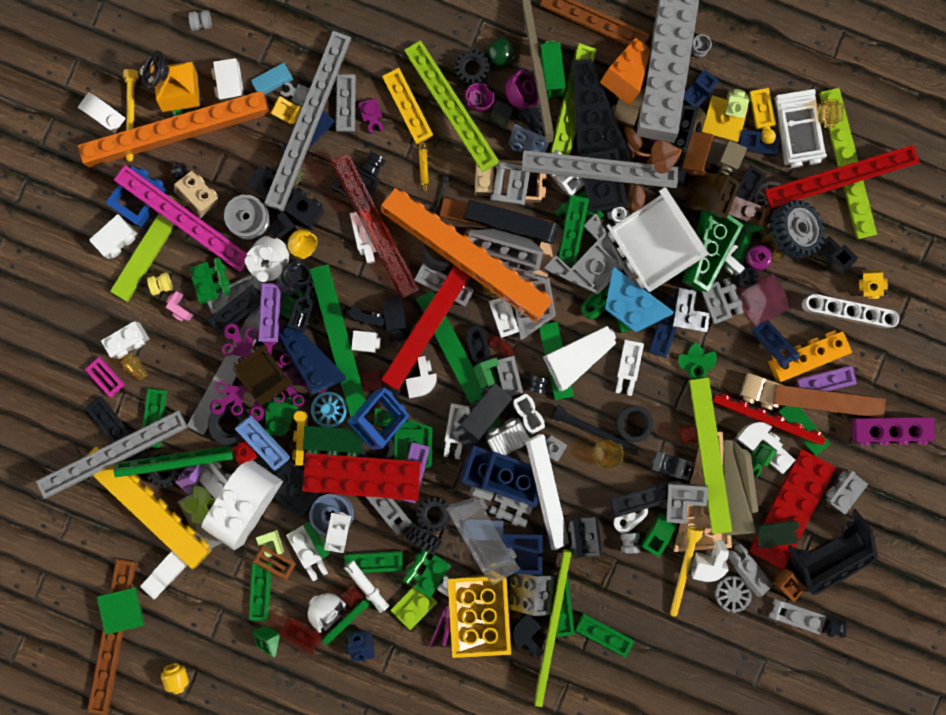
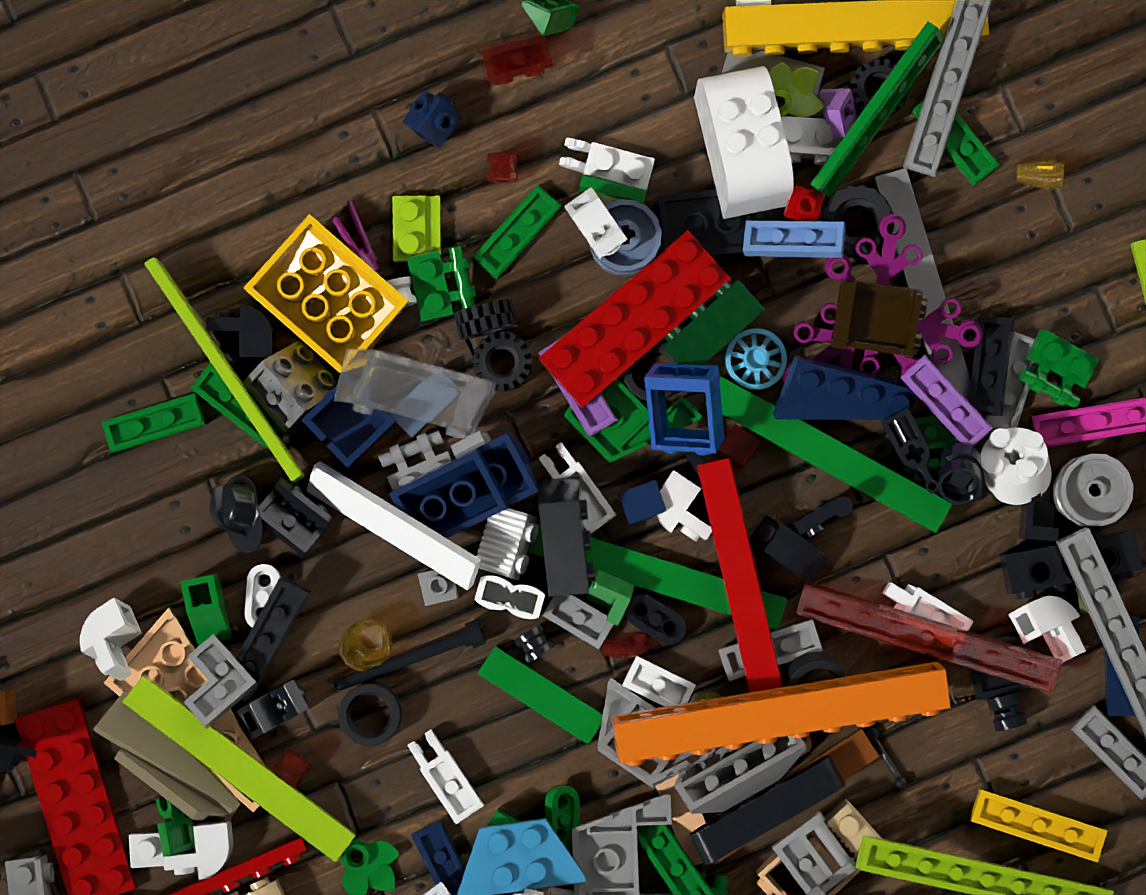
camera: 130 degrees right, 0 degrees up
dark pink tile [85,357,126,398] -> none
black tile [85,396,149,461] -> none
white brick [101,321,149,359] -> none
light yellow wheel [147,272,172,296] -> none
bright pink bracket [166,291,193,321] -> none
green tile [249,562,272,621] -> none
dark orange tile [252,545,296,581] -> none
yellowish green panel [256,530,284,557] -> none
green wing [265,397,302,436] -> none
yellow hair [287,229,317,259] -> none
yellow plate [292,411,308,465] -> none
white cylinder [308,593,346,633] -> none
green tile [322,598,371,646] -> none
white pin [344,560,389,613] -> none
white brick [351,331,381,353] -> none
magenta plate [358,98,383,134] -> none
light grey plate [366,497,413,536] -> none
yellow piece [419,143,429,191] -> none
white slope [543,326,616,391] -> none
light grey wheel [620,532,641,553] -> none
yellow piece [670,526,703,617] -> none
light grey wheel [715,576,752,613] -> none
light grey hinge [728,543,773,597] -> none
clear green panel [756,520,800,548] -> none
none -> black piece [210,474,263,553]
none -> dark blue panel [618,480,666,525]
none -> white brick [1009,596,1086,665]

